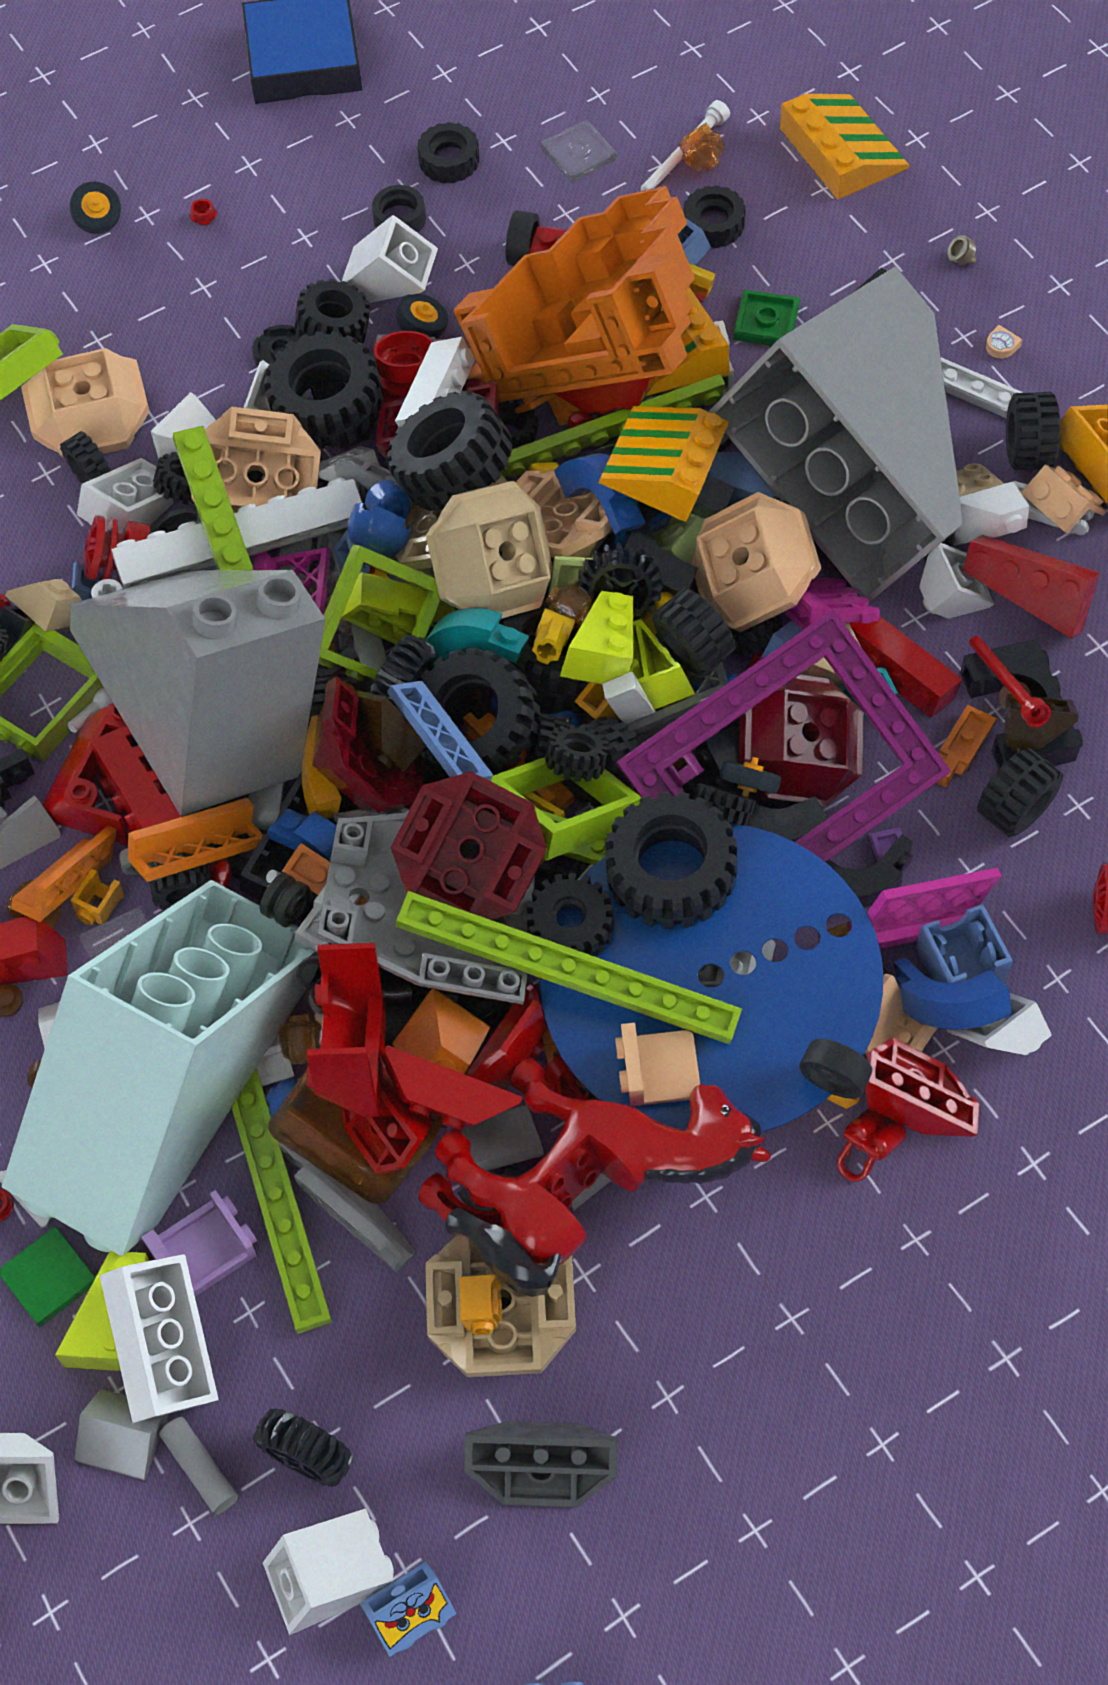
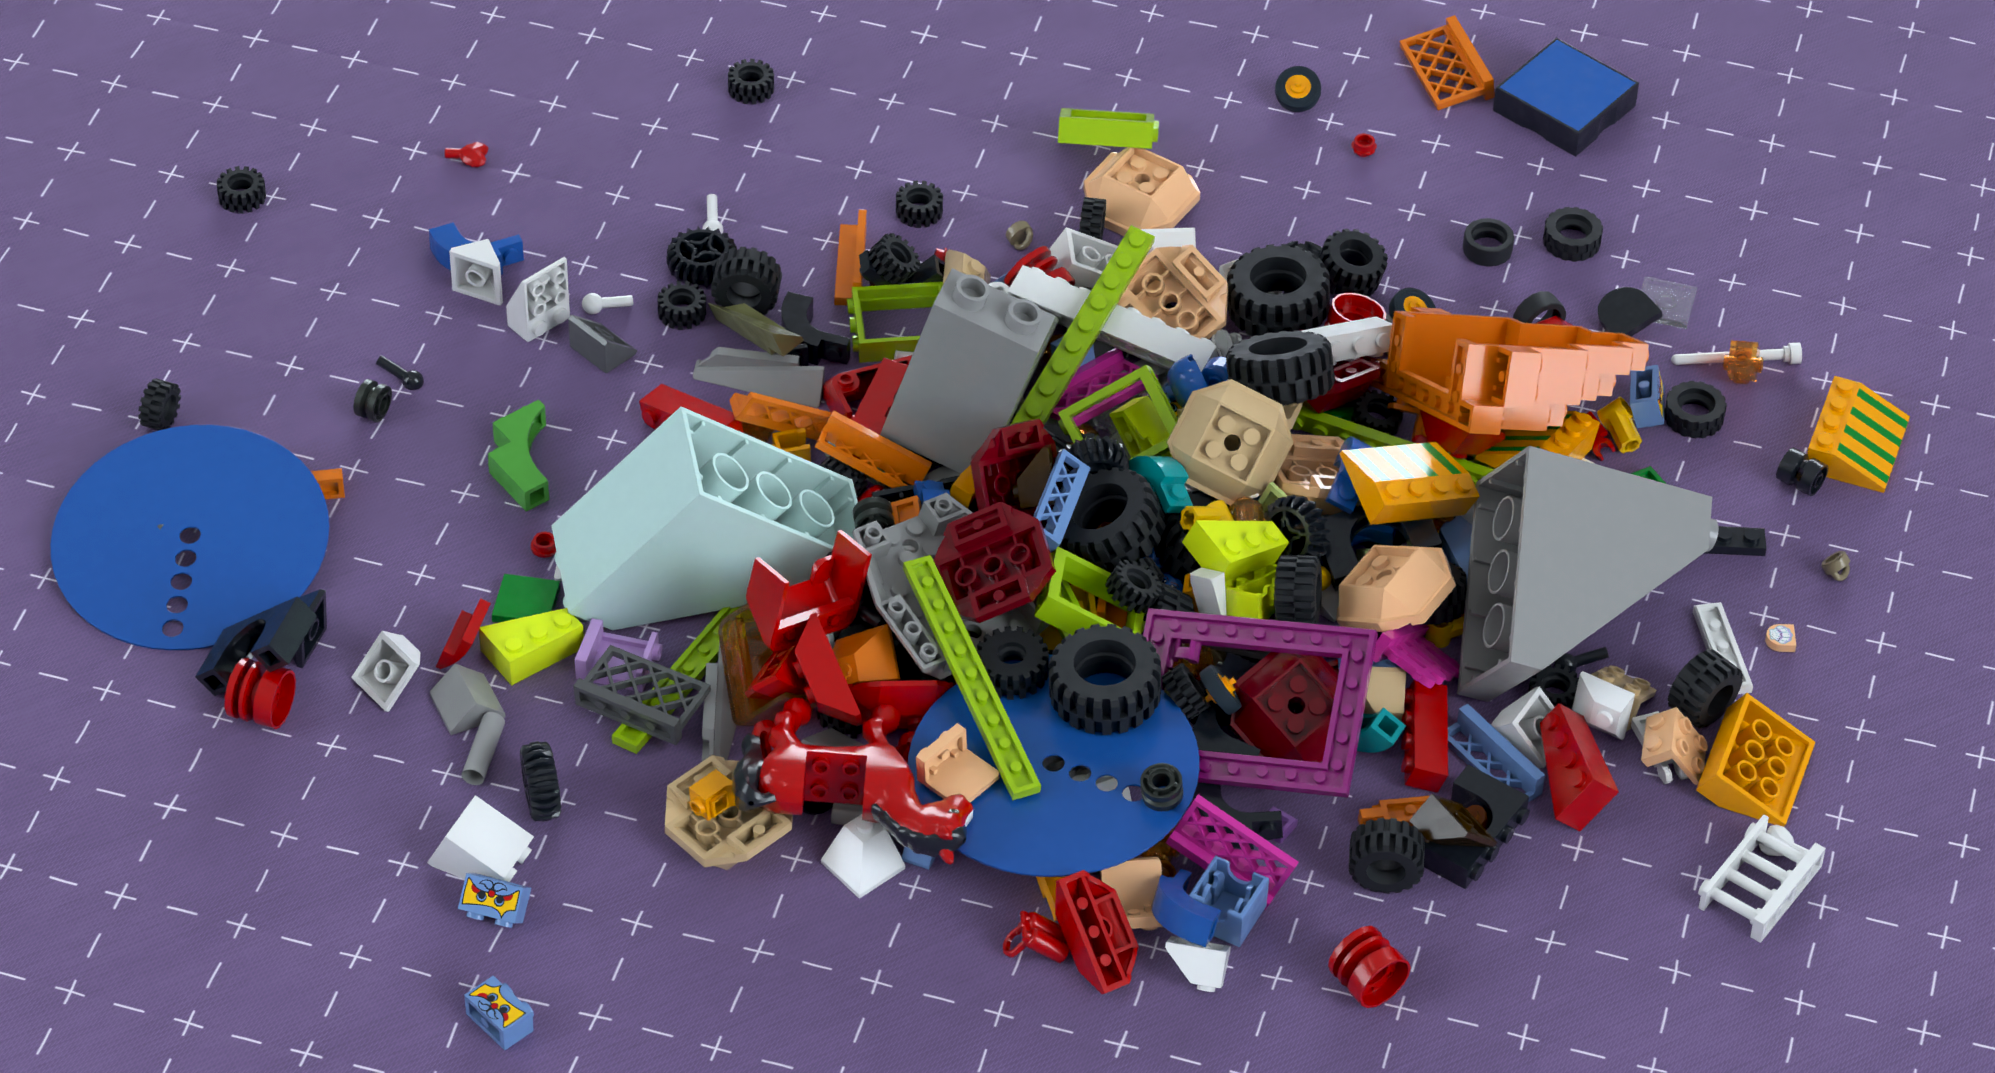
camera: 45 degrees right, 15 degrees down
white brick [100,1254,219,1423] -> none
white slope [342,215,438,303] -> none
dark grey wedge [465,1421,617,1507] -> none
black tyre [799,1038,873,1099] -> none
red piece [969,636,1051,728] -> none
none -> red slope [436,598,491,669]
none -> dark grey fence [573,645,711,745]
none -> white slope [821,814,905,899]
none -> dark tan tile [1005,221,1033,250]
none -> pearl dark grey wheel [1140,763,1183,811]
none -> orange fence [1399,15,1495,110]
none -> medium blue fence [1448,704,1545,802]
none -> black tile [1598,287,1663,336]
none -> black wheel [1776,447,1829,497]

